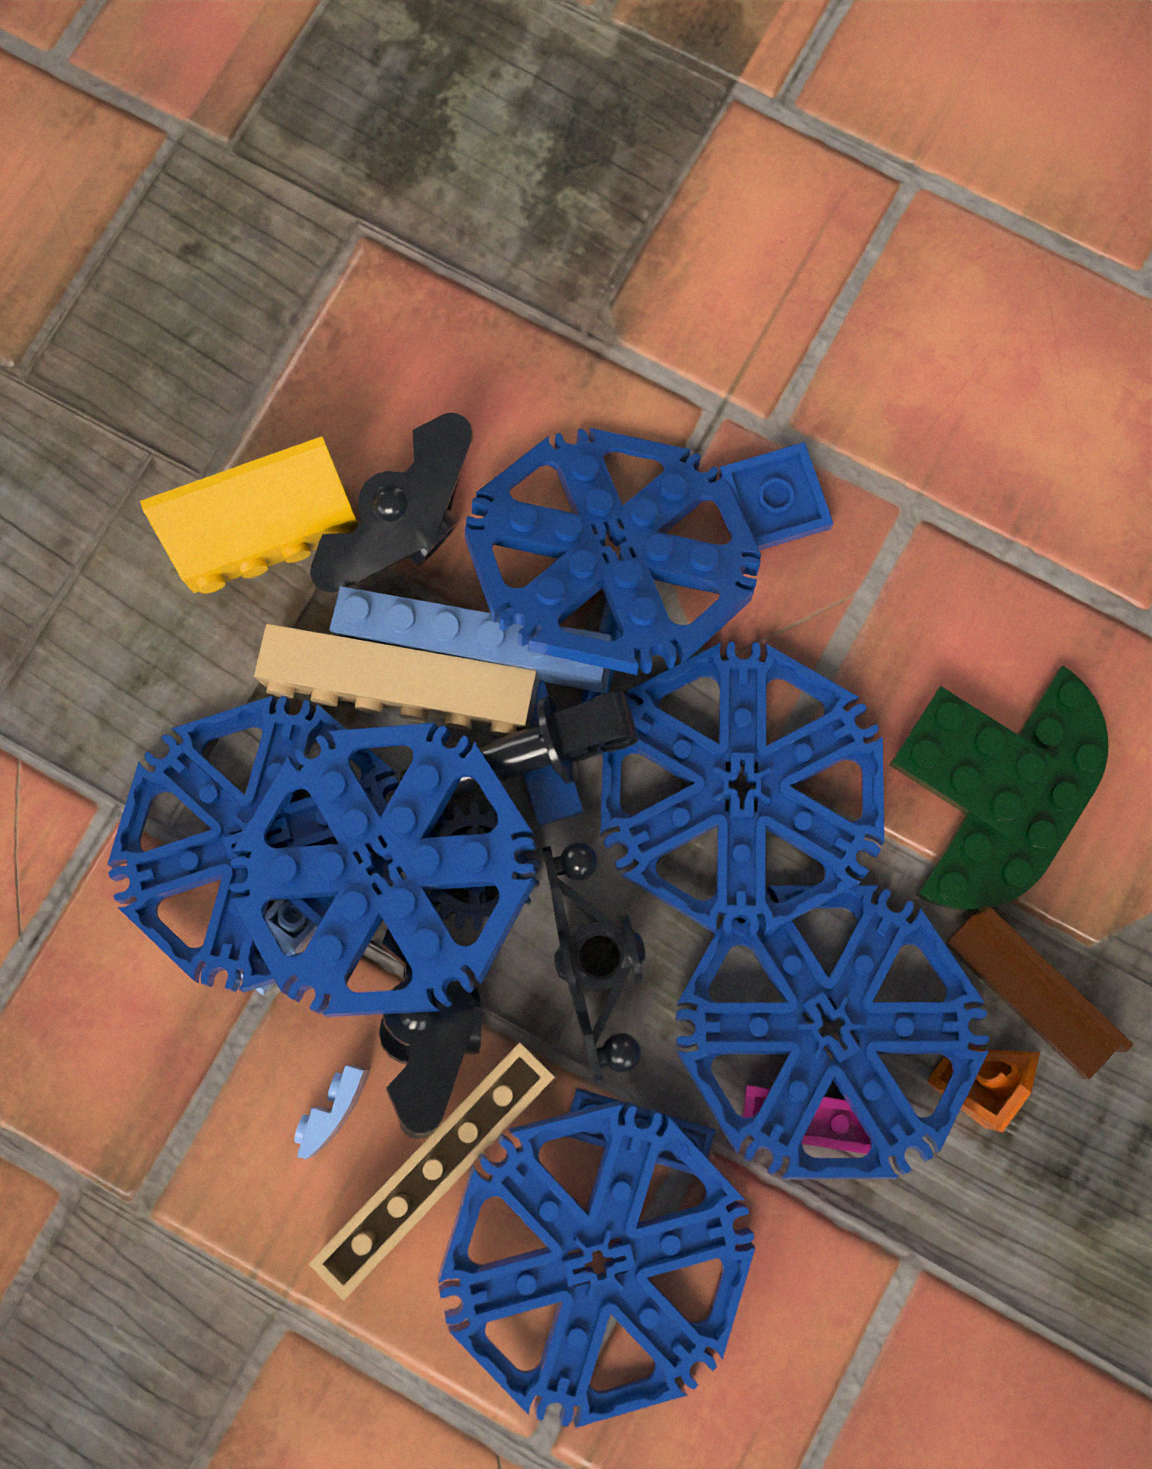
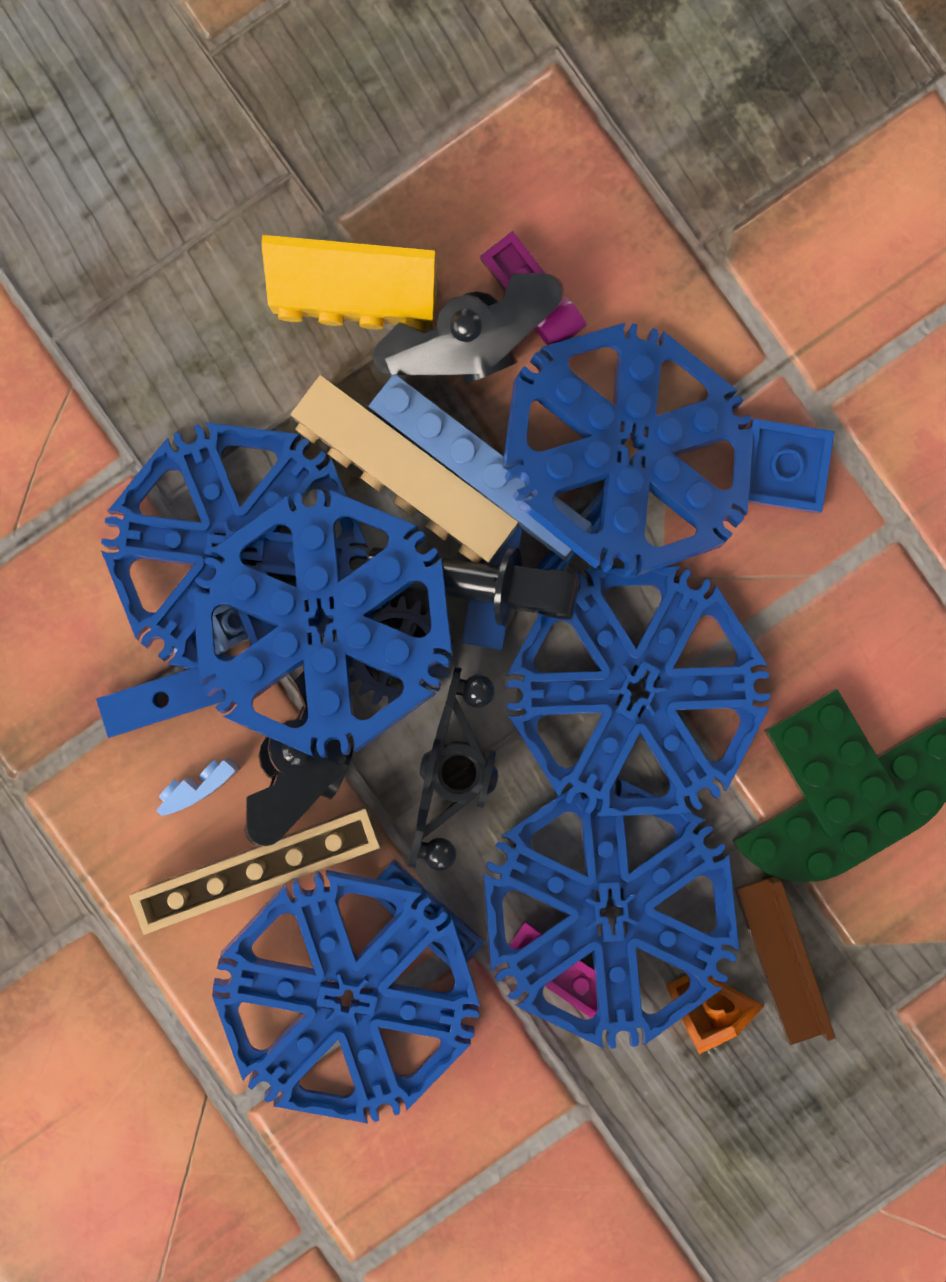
camera: 25 degrees right, 10 degrees up
none -> blue tile [96,668,226,738]
none -> magenta plate [480,231,587,345]

